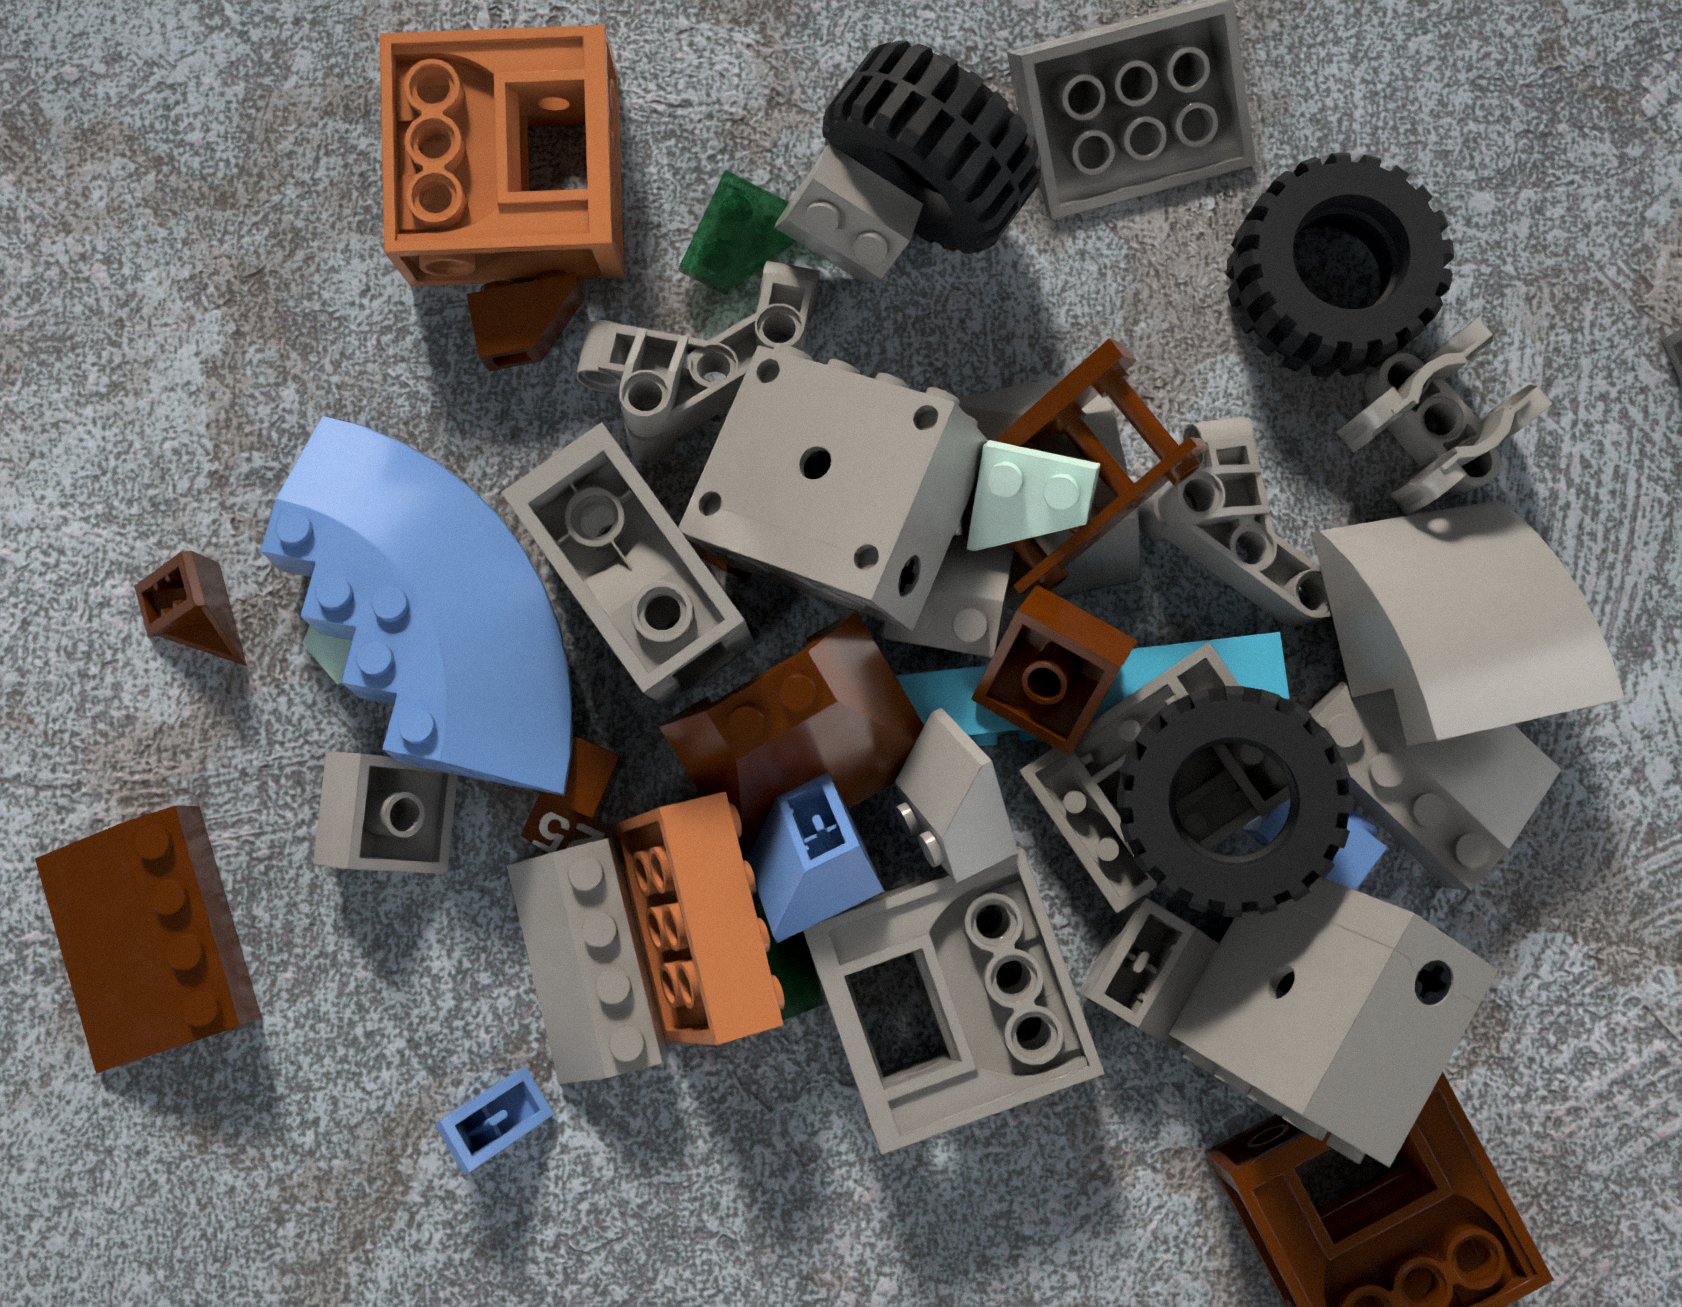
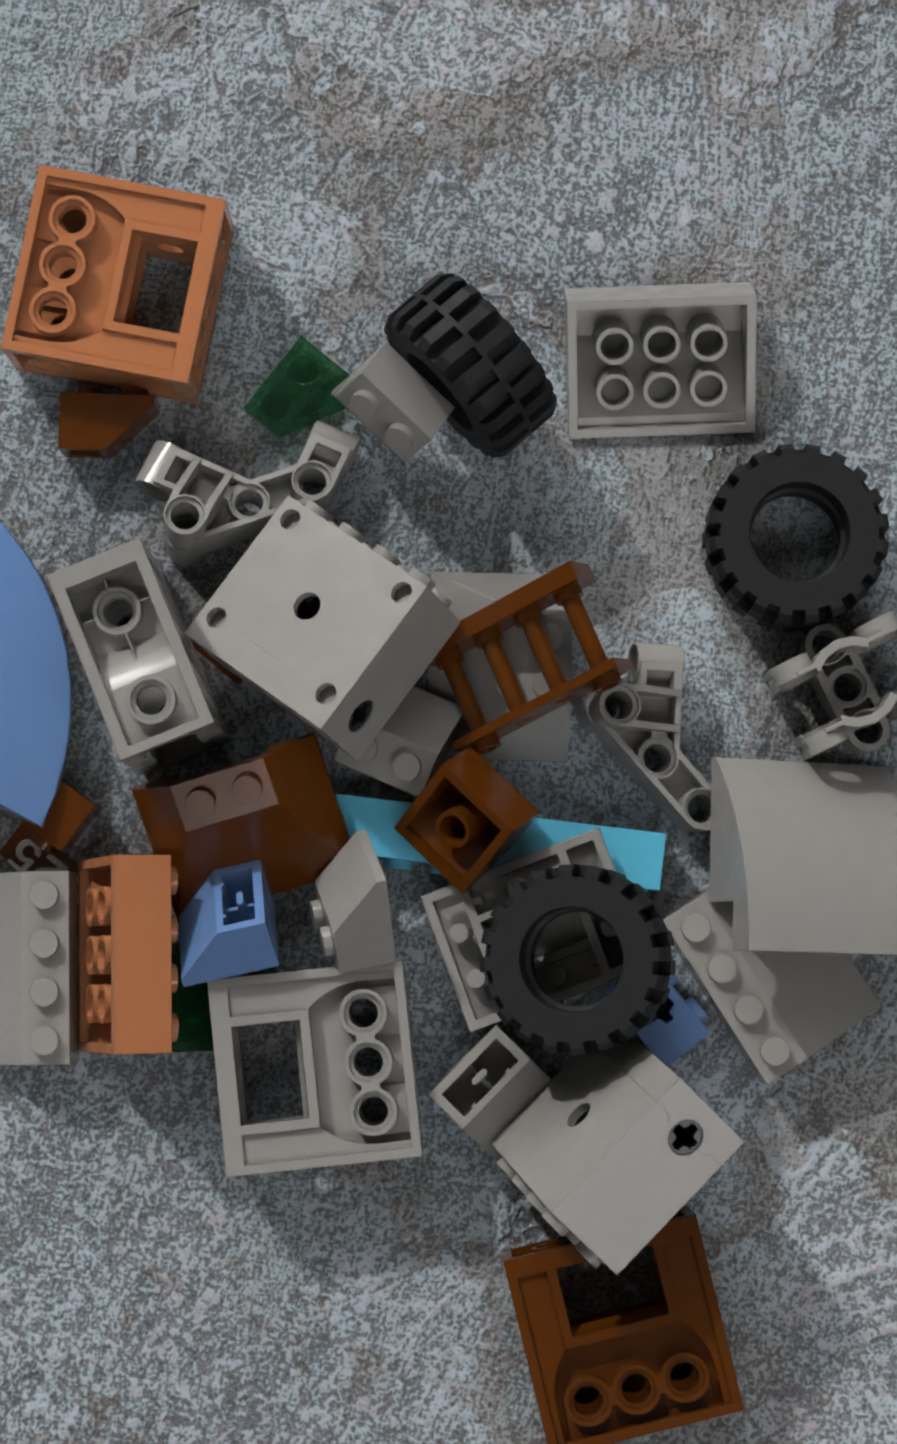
camera: 20 degrees right, 0 degrees up
light aqua wing [967,440,1100,551] -> none

